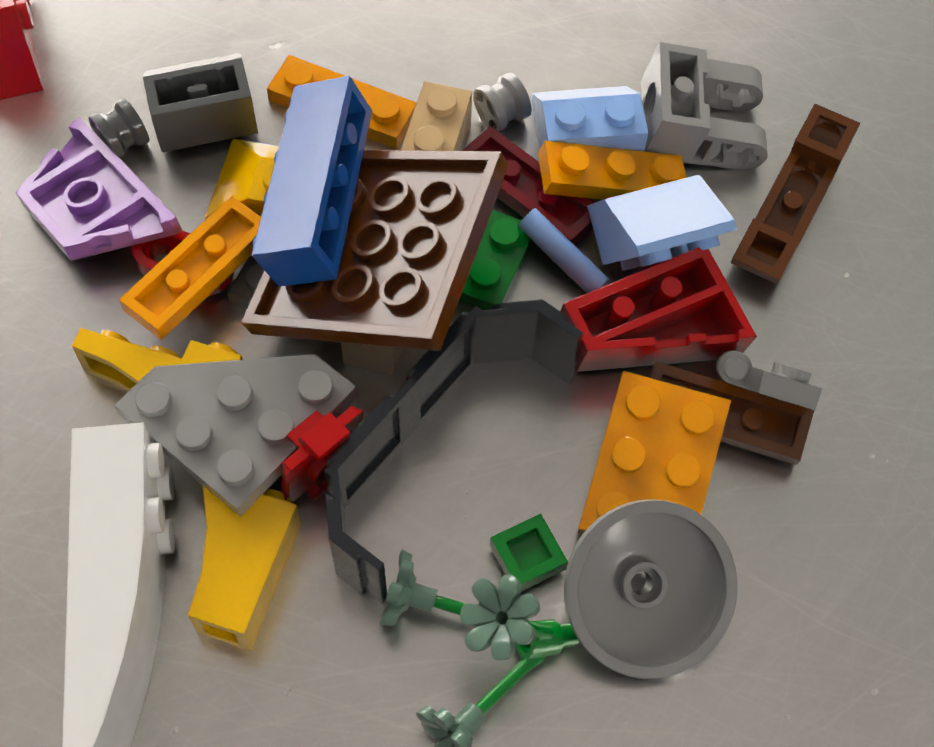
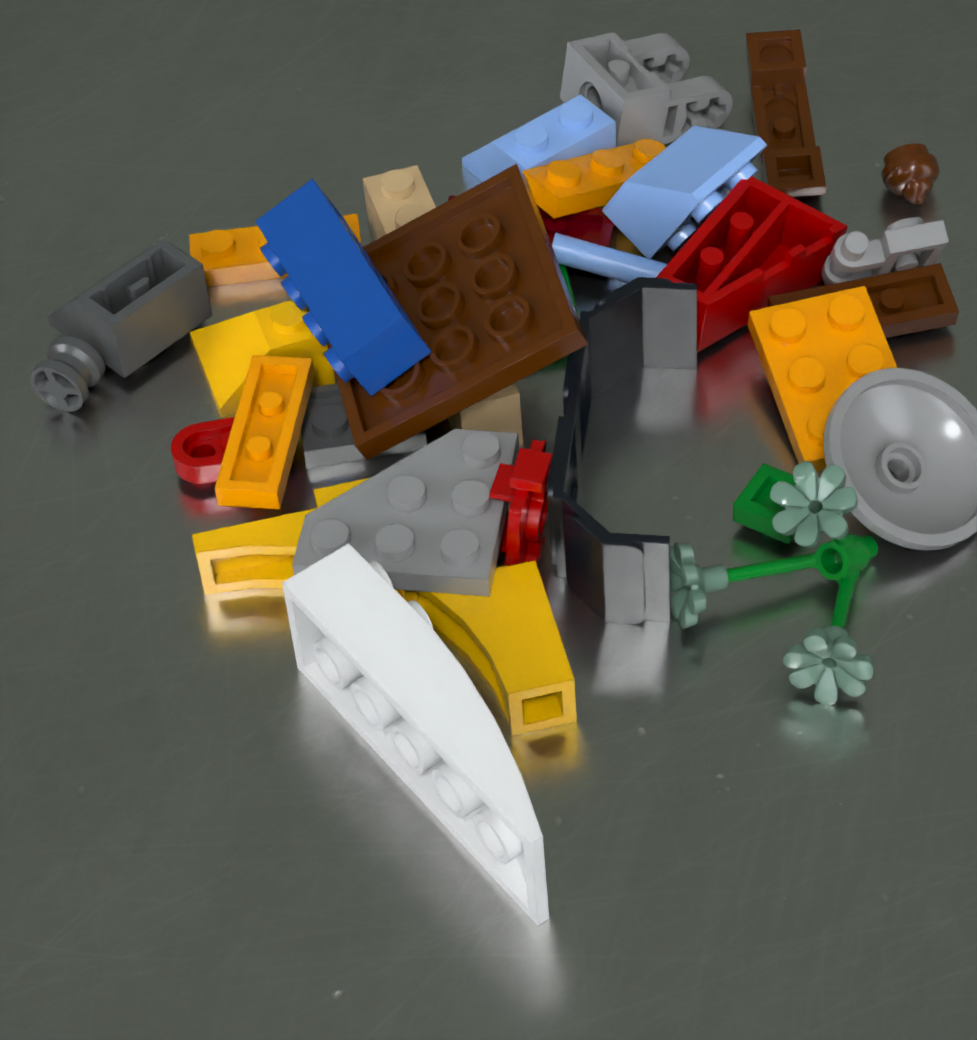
camera: 25 degrees left, 15 degrees down
medium lavender wing [16,117,182,261] -> none
light grey wheel [473,73,532,132] -> none
none -> reddish brown plate [881,143,940,205]

